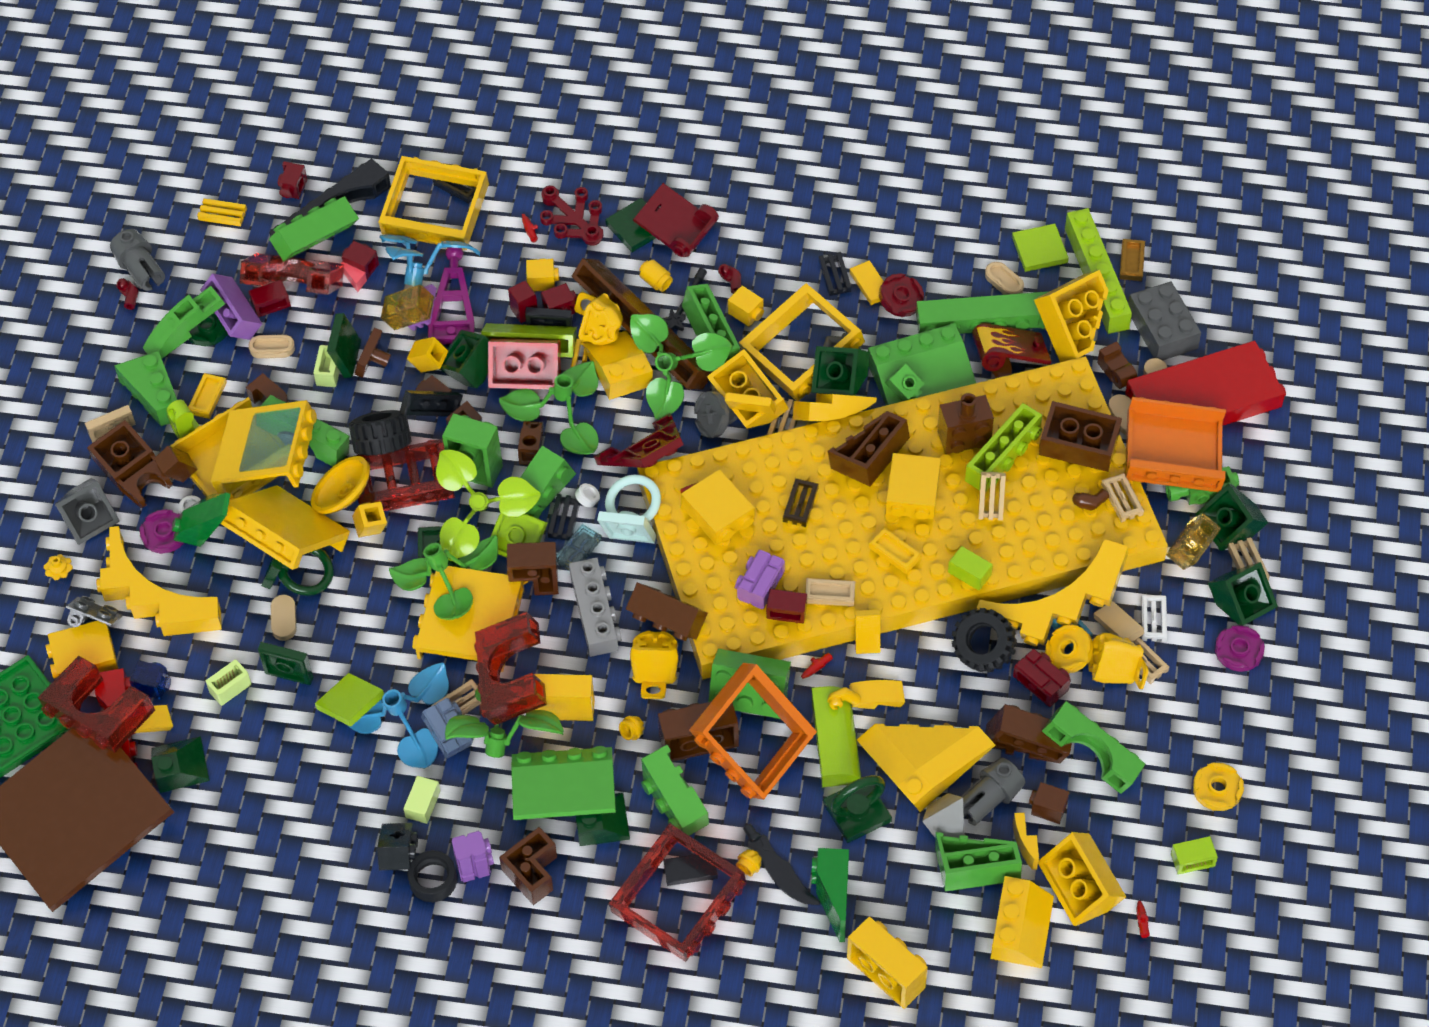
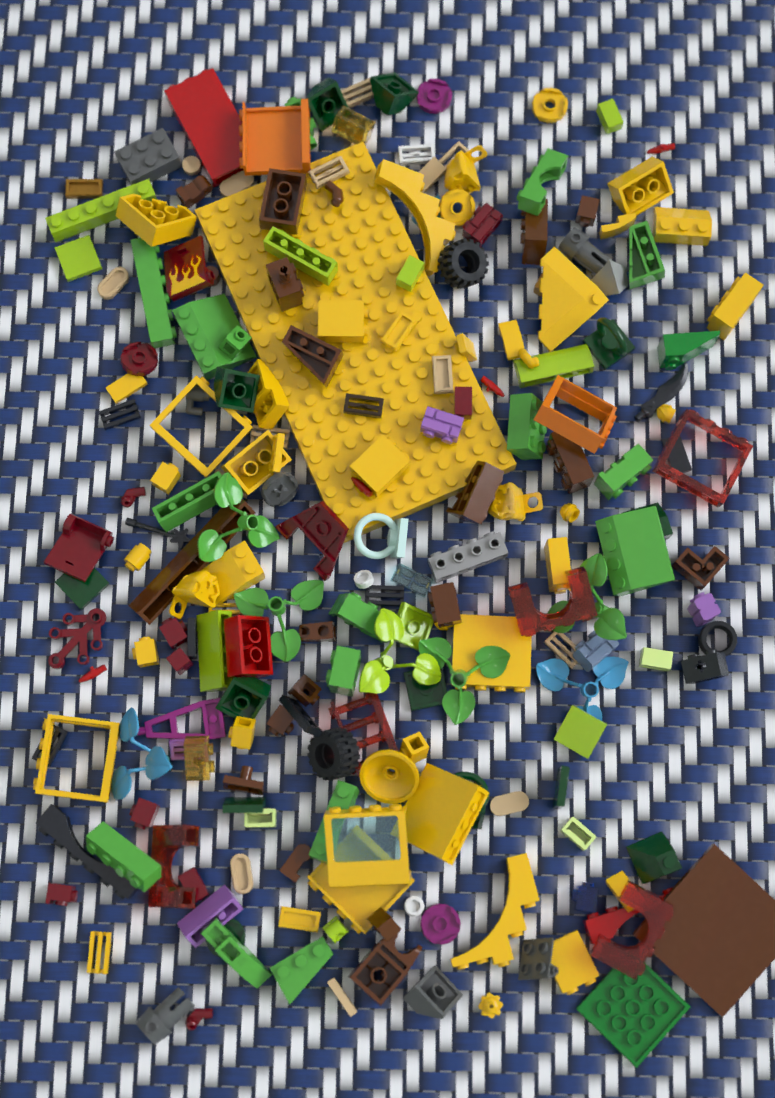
camera: 100 degrees left, 20 degrees up
green wedge [171,493,230,547] -> none
coral piece [341,261,367,292] -> none
tan tile [979,472,1006,520] -> none

